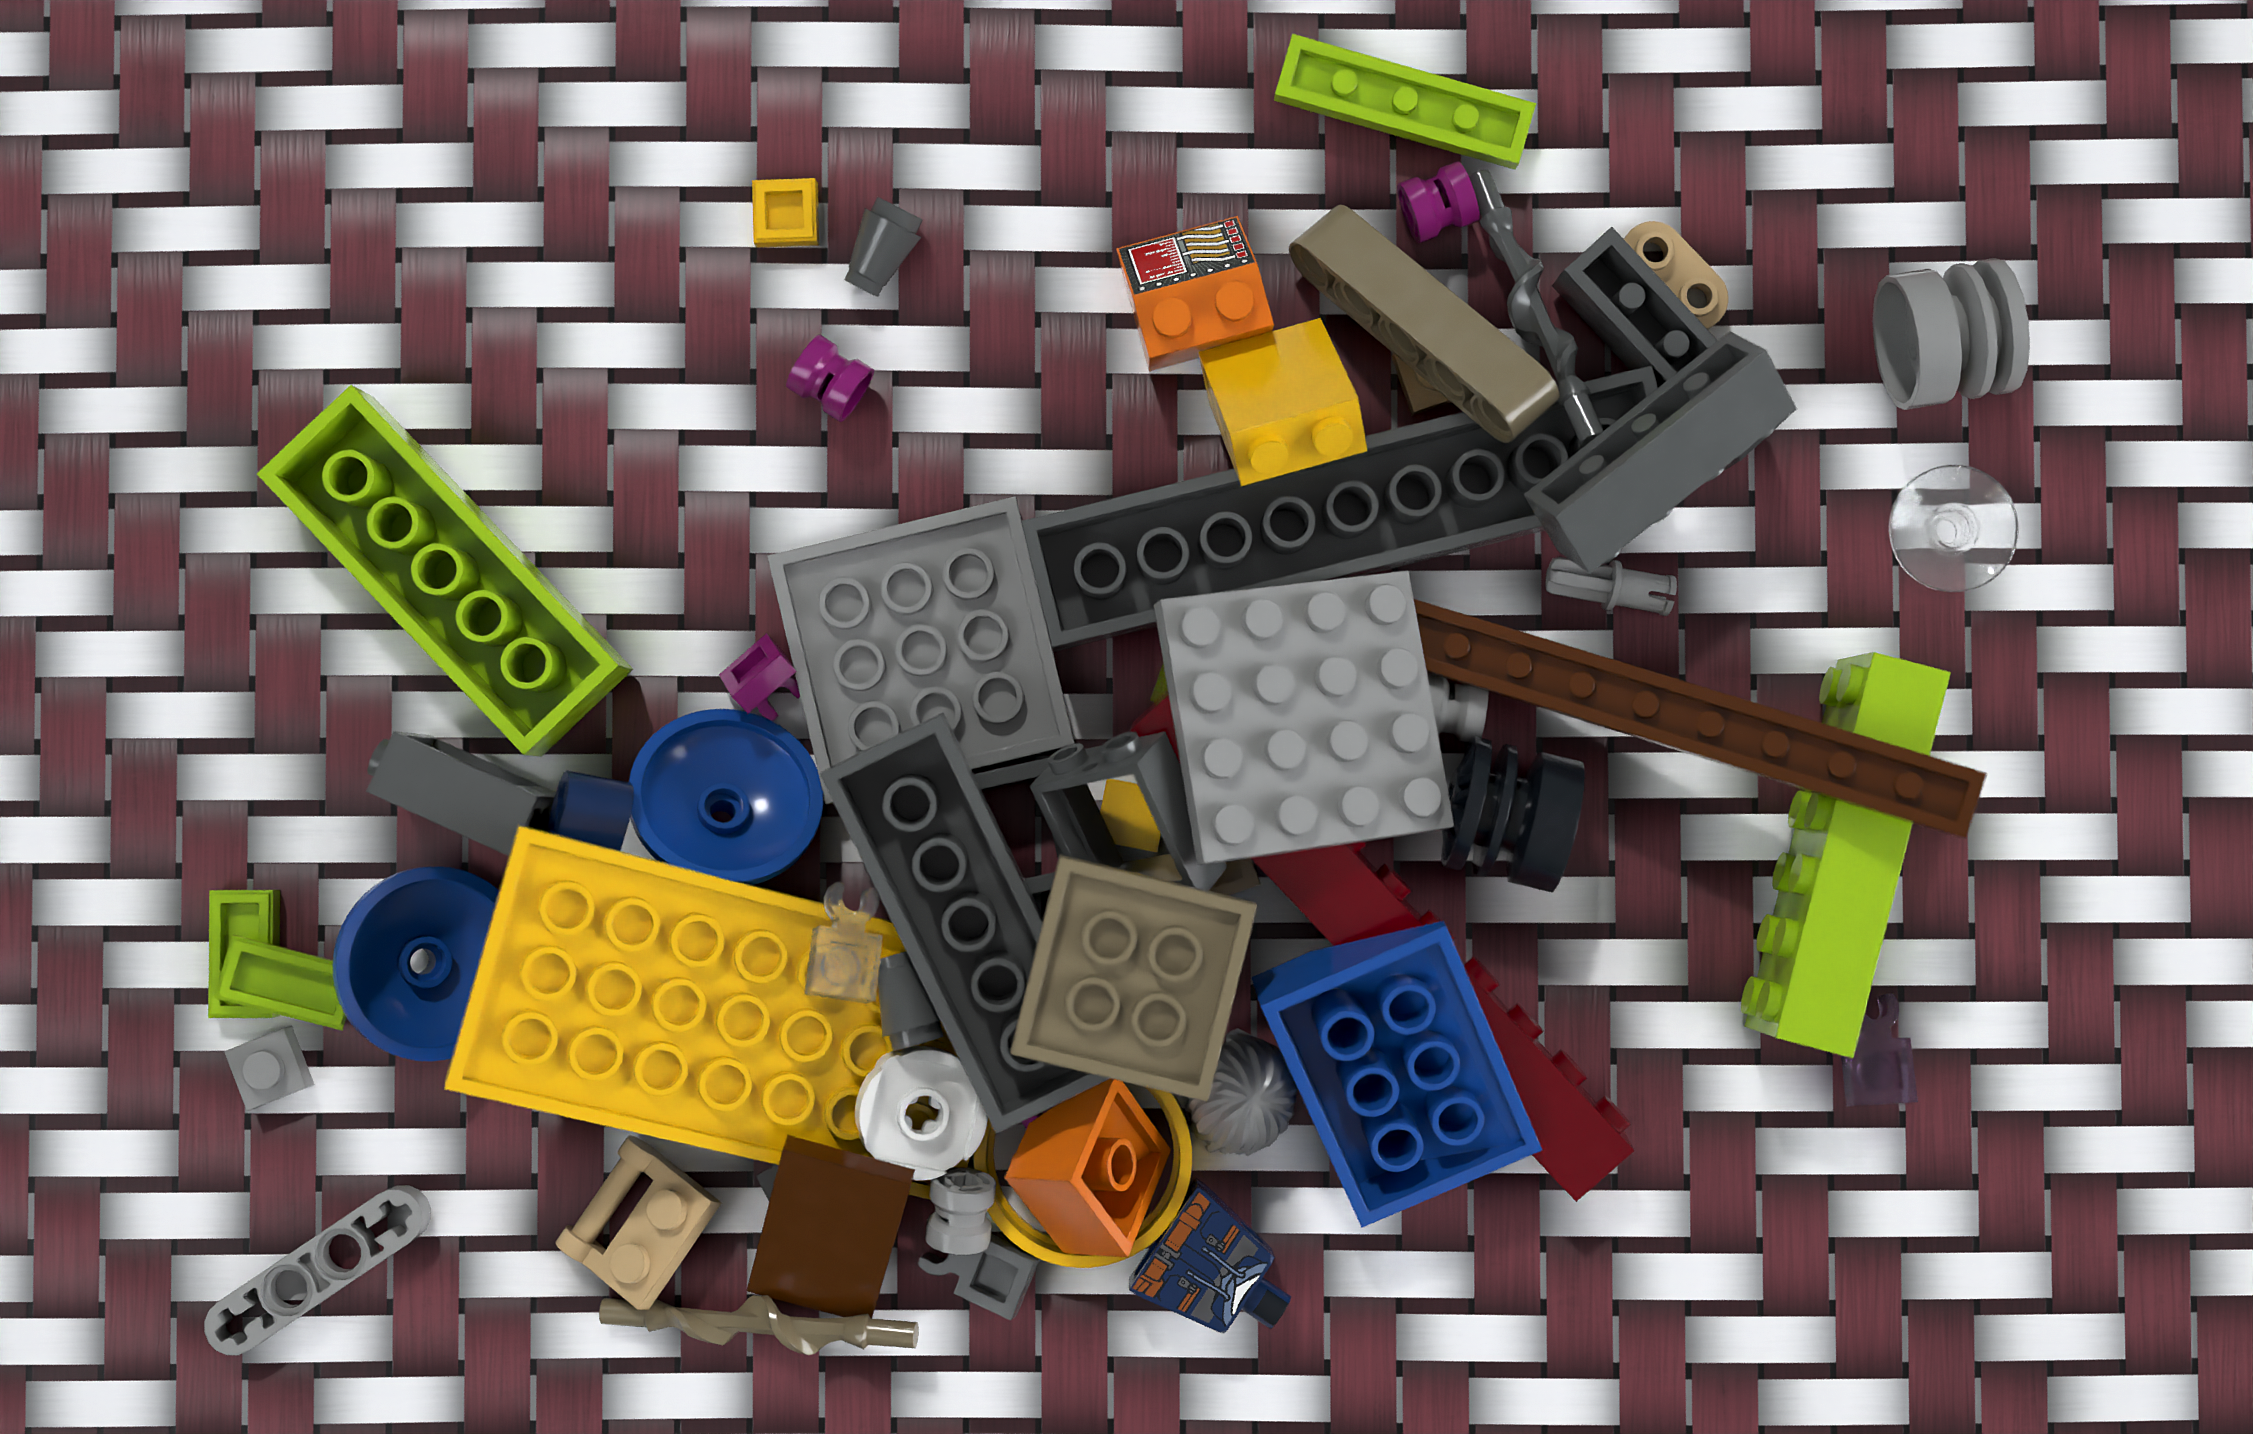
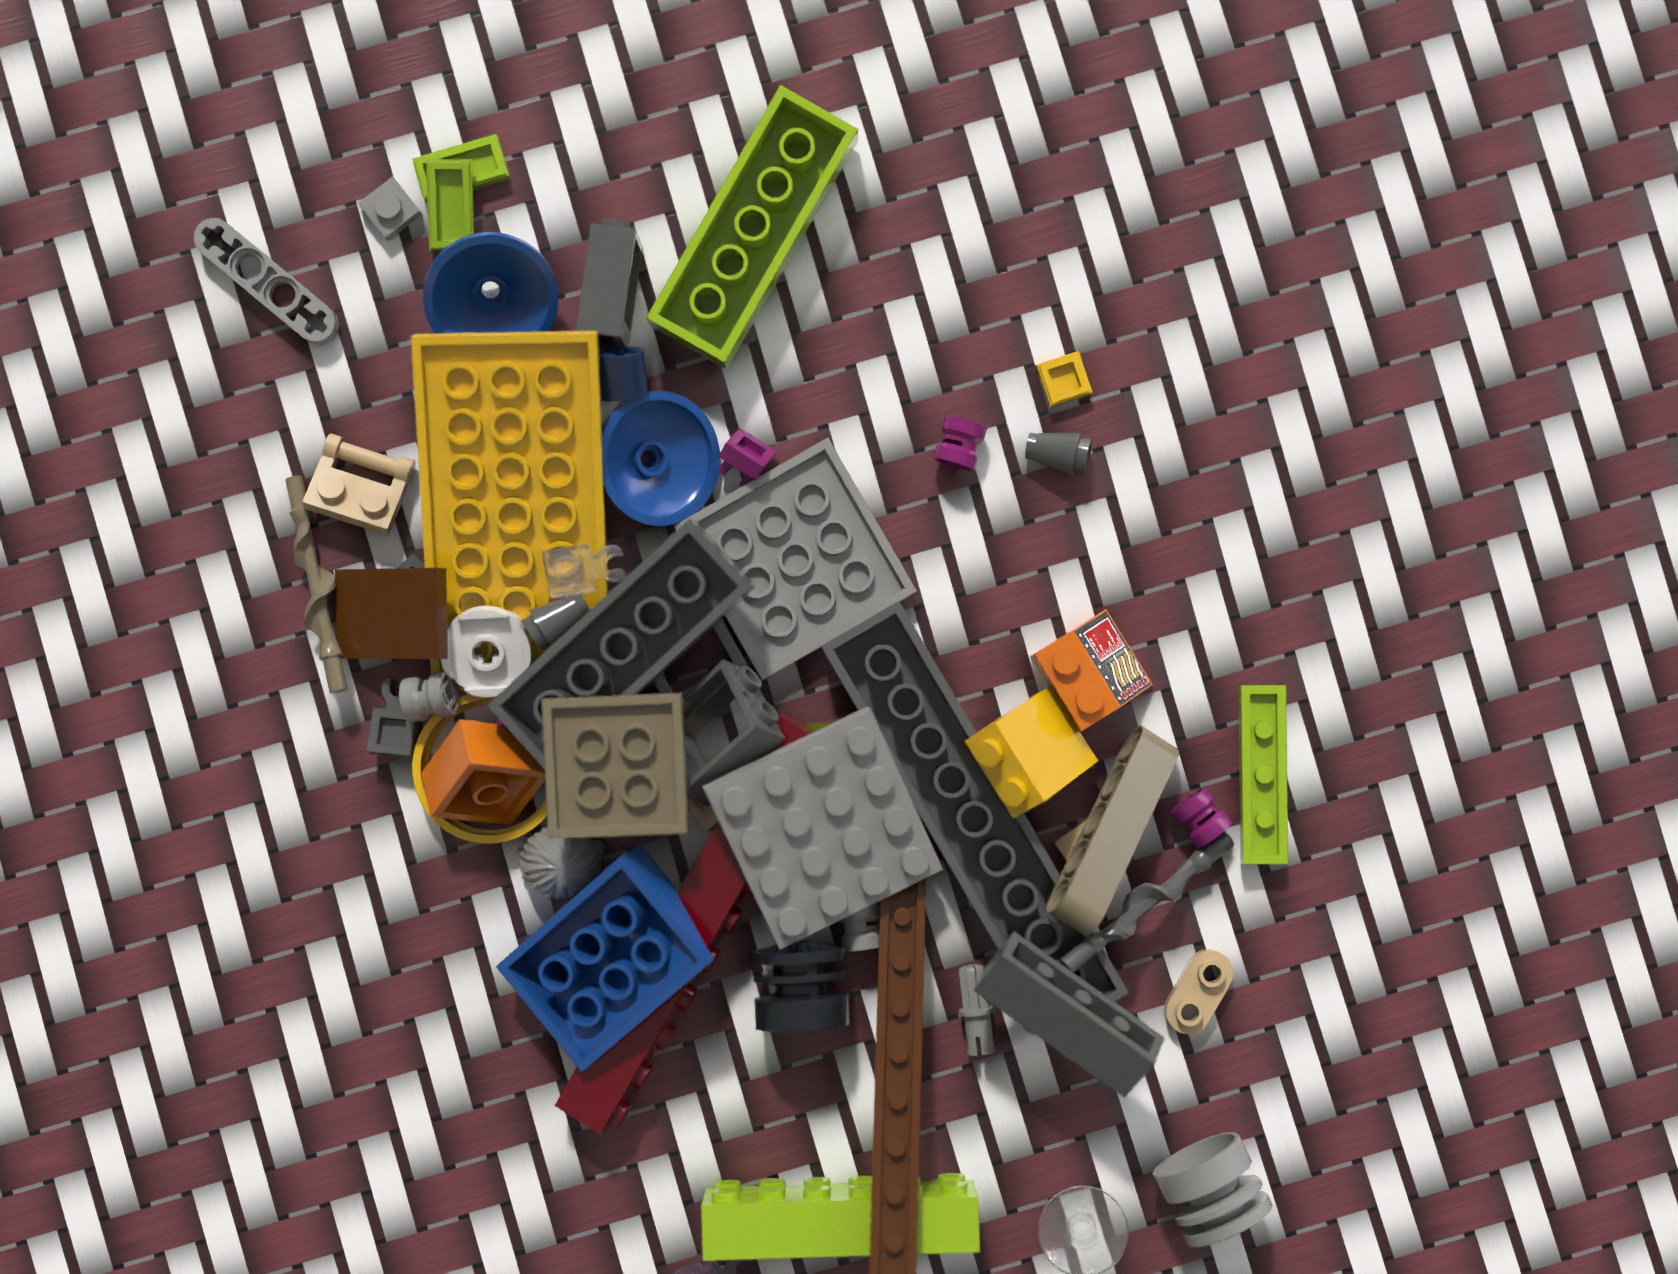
camera: 65 degrees right, 0 degrees up
yellow tile [1100,779,1161,852] -> none
torso [1129,1178,1291,1333] -> none
dark grey brick [1552,227,1788,471] -> none

